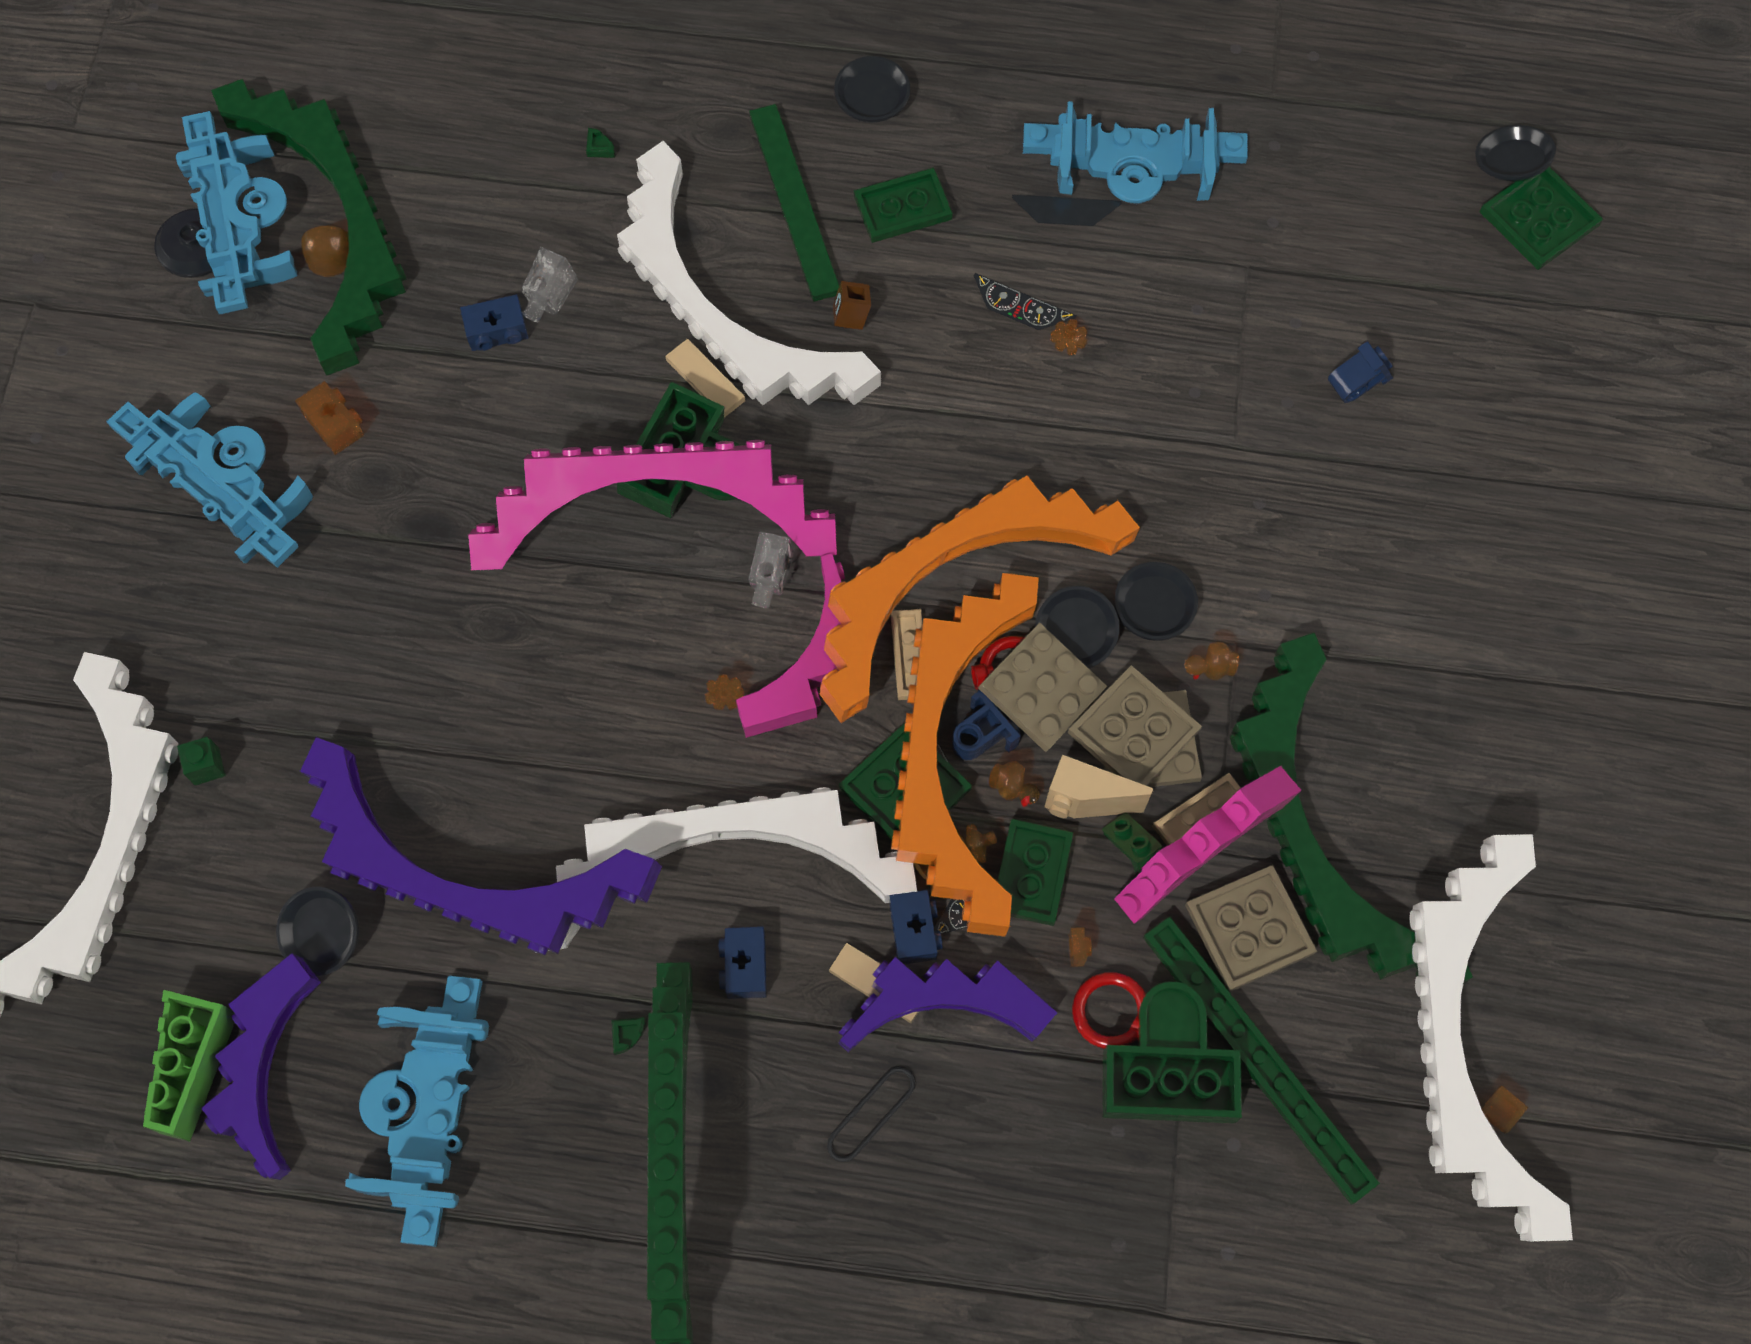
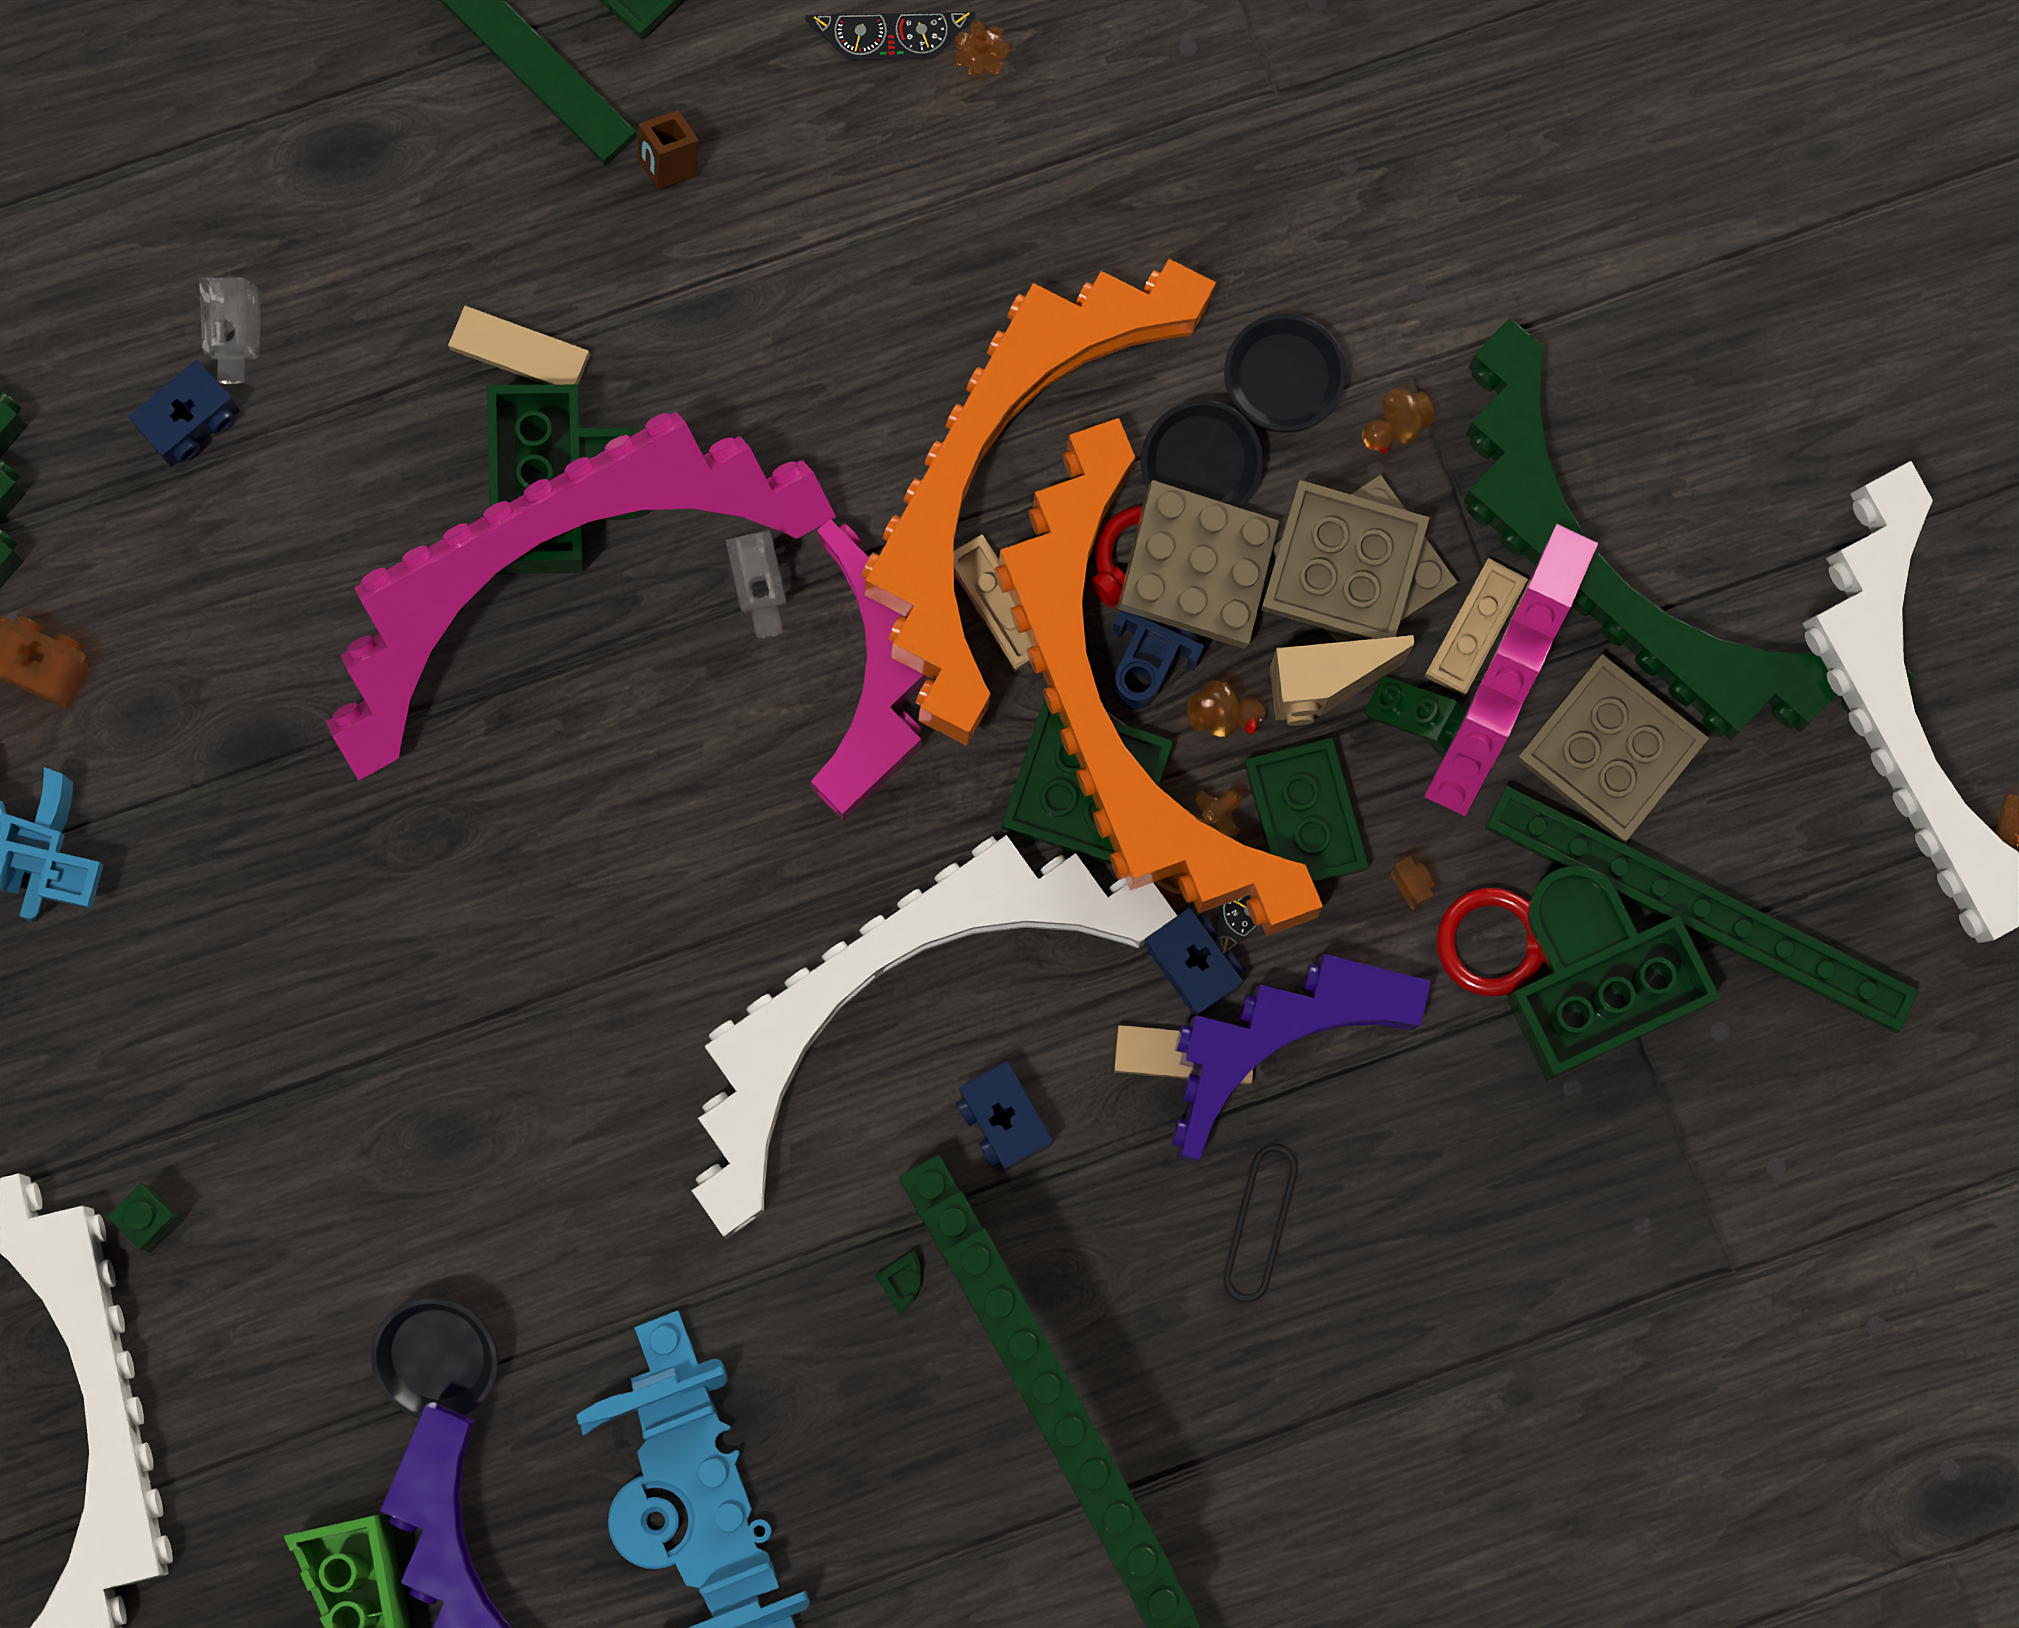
camera: 30 degrees left, 10 degrees up
dark purple arch [300,737,662,955] -> none
dark green tile [586,128,615,158] -> none
white arch [617,141,881,405] -> none
clear orange plant [705,674,744,710] -> none

